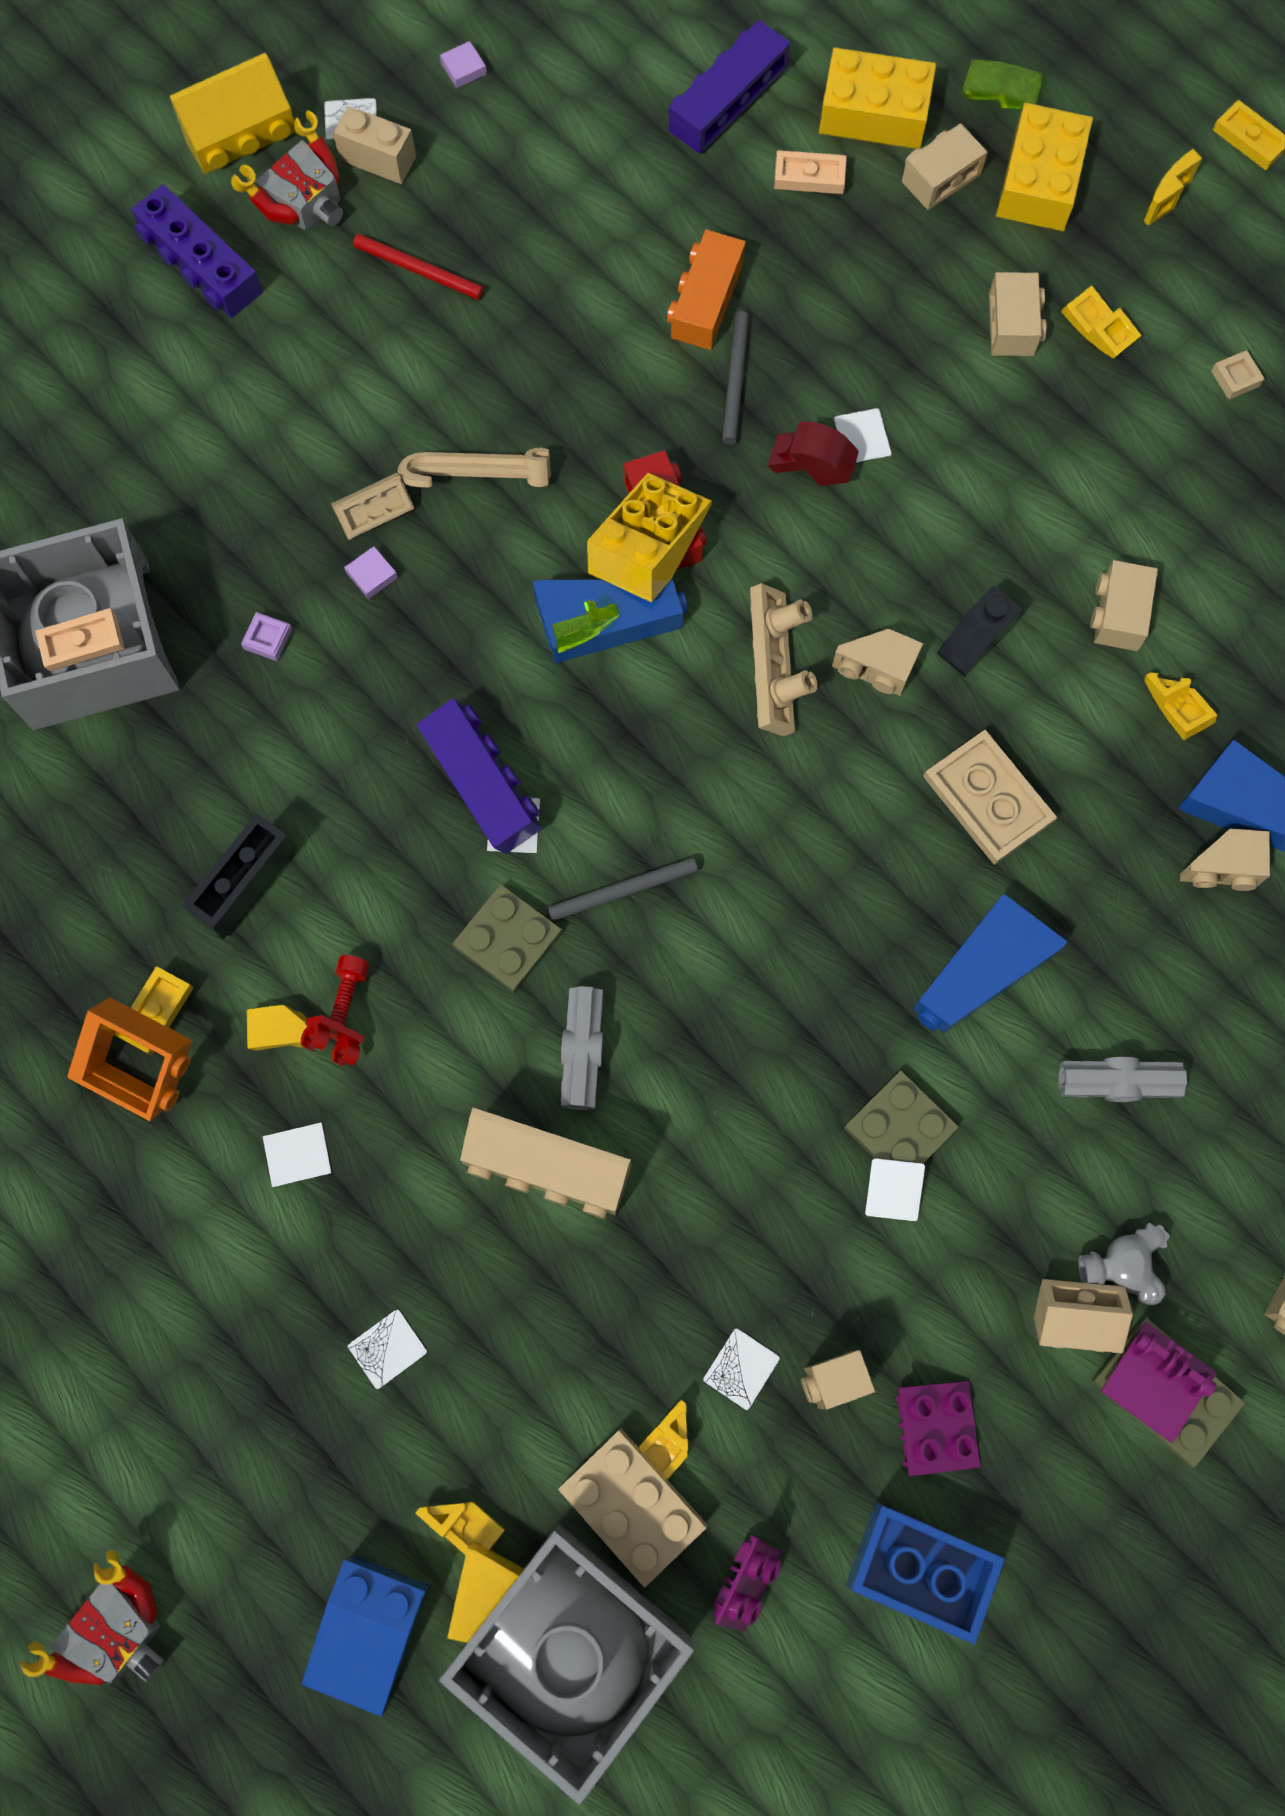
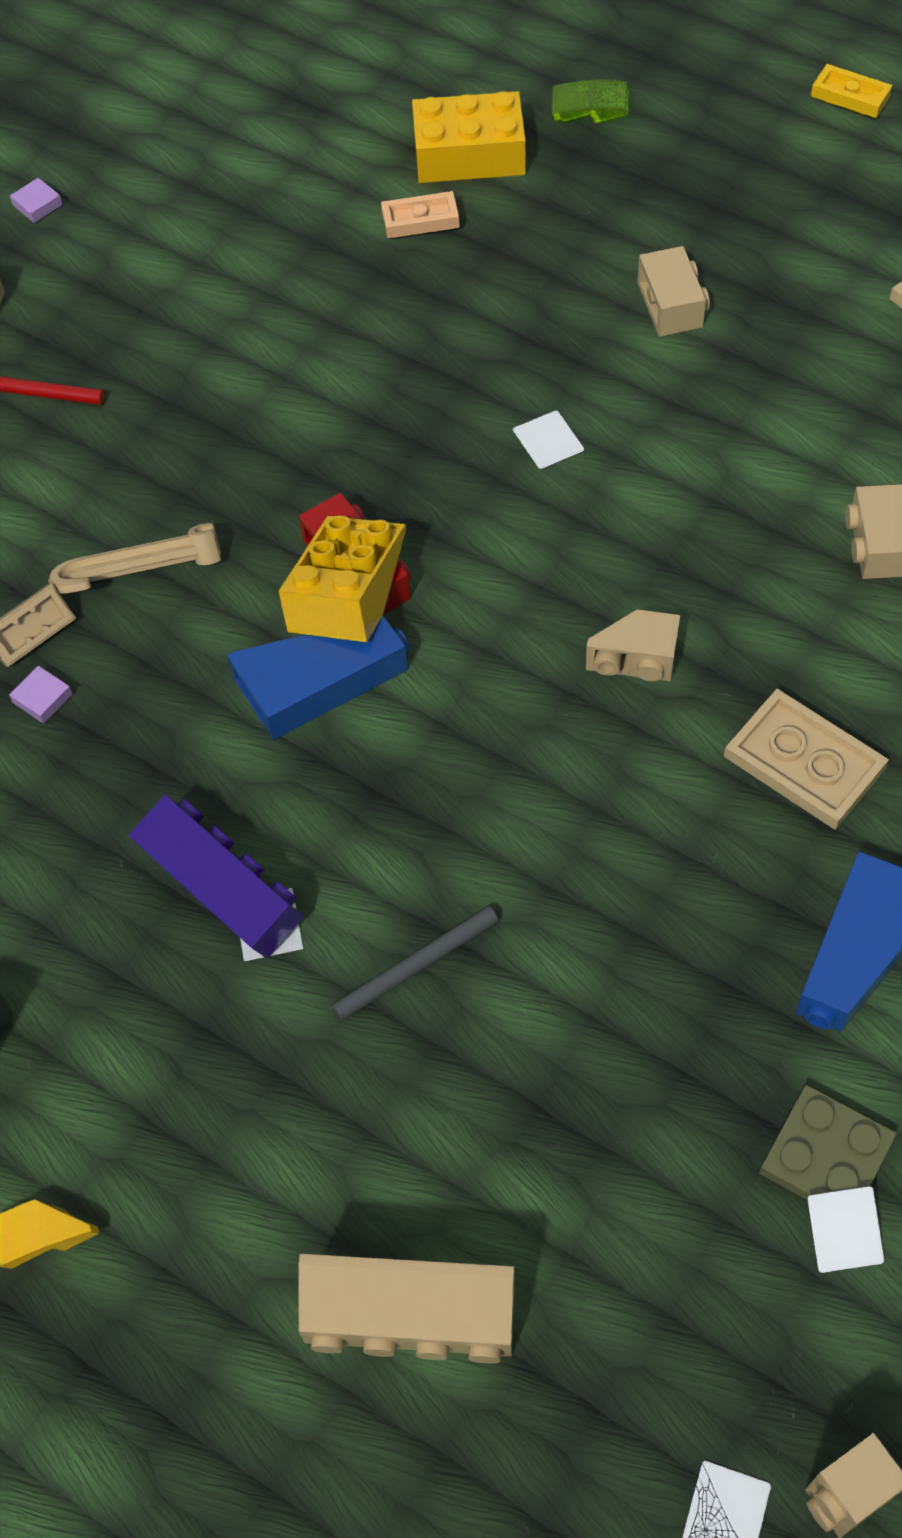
camera: 10 degrees left, 15 degrees down
white sticker [263,1122,331,1187] -> none
red bar [300,955,370,1067] -> none
olive plate [452,884,562,993] -> none
clear neon green slope [552,600,619,653] -> none
light grey piece [560,986,604,1111] -> none
orange brick [667,229,746,350] -> none
dark purple brick [668,20,791,154] -> none
dark grey bar [722,311,749,445] -> none
tan plate [750,583,817,736] -> none
dark red brick [767,422,859,486] -> none
tan brick [902,123,987,210] -> none
black slope [937,585,1022,677] -> none
yellow brick [996,102,1093,231] -> none
yellow slope [1061,286,1142,359] -> none
yellow slope [1144,149,1202,226] -> none

